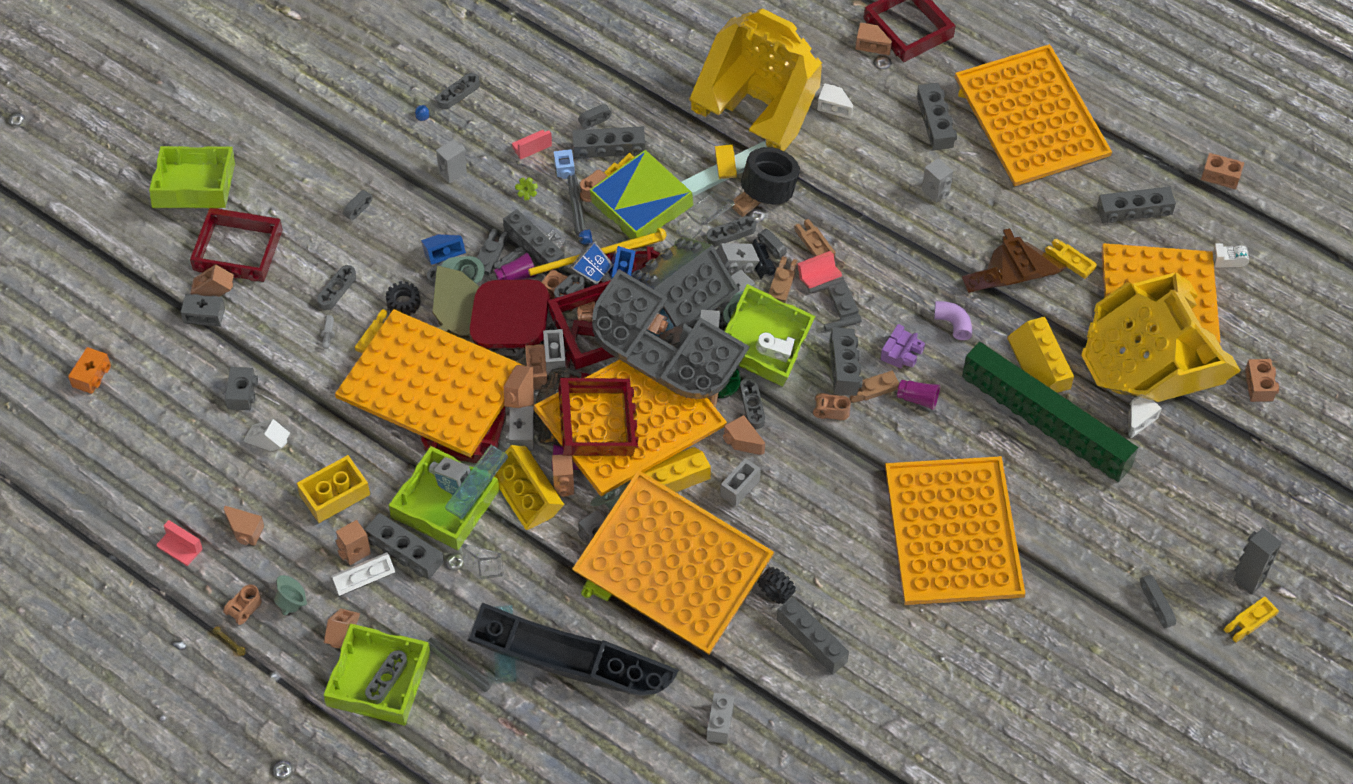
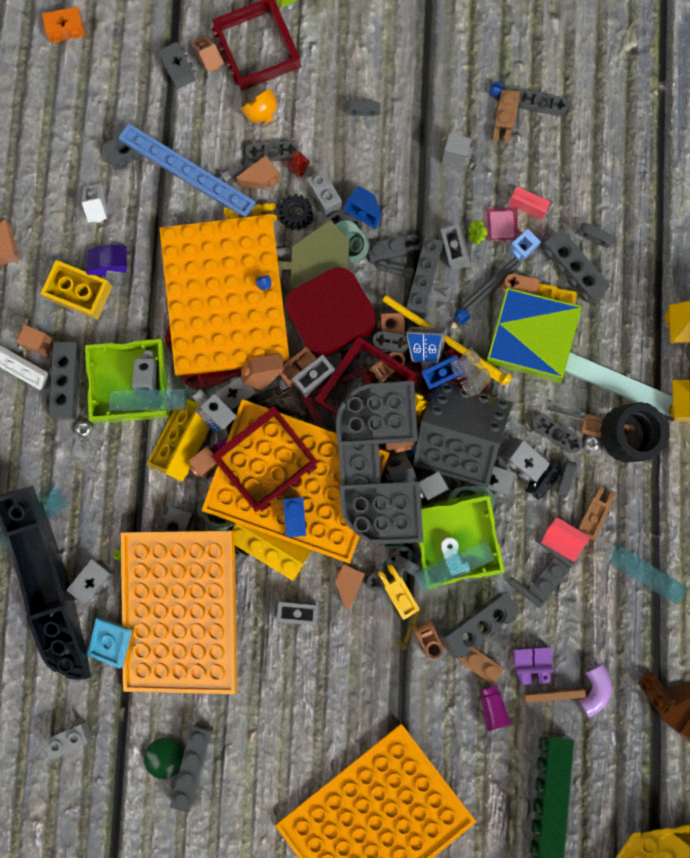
camera: 60 degrees right, 25 degrees up
magenta plant [494,253,537,280] -> none
yellow slope [715,145,737,179] -> none
black tyre [757,567,796,604] -> none
medium nougat hinge [768,256,798,303] -> none
yellow slope [1007,317,1074,393] -> none
none -> light grey brick [67,559,113,605]
none -> dark purple slope [87,245,127,277]
none -> medium azure tile [87,617,132,668]
none -> medium blue plate [118,123,256,217]
none -> dark green dish [144,738,184,779]
none -> light grey torso [192,389,237,433]
none -> nougat slope [236,156,280,190]
none -> light orange cylinder [241,89,278,124]
none -> blue hinge [255,275,272,291]
none -> blue slope [283,496,306,538]
none -> clear red plate [287,151,310,177]
none -> light grey brick [307,170,342,217]
none -> yellow hinge [377,564,420,620]
none -> dark grey beam [393,555,419,576]
none -> clear yellow hinge [400,611,420,650]
none -> clear light blue plate [414,541,495,593]
none -> light grey brick [441,223,471,270]
none -> clear hinge [451,347,491,396]
none -> clear pink piece [486,206,519,242]
none -> medium nougat hinge [493,90,521,143]
none -> medium nougat tile [522,688,586,703]
none -> clear light blue plate [609,546,688,605]

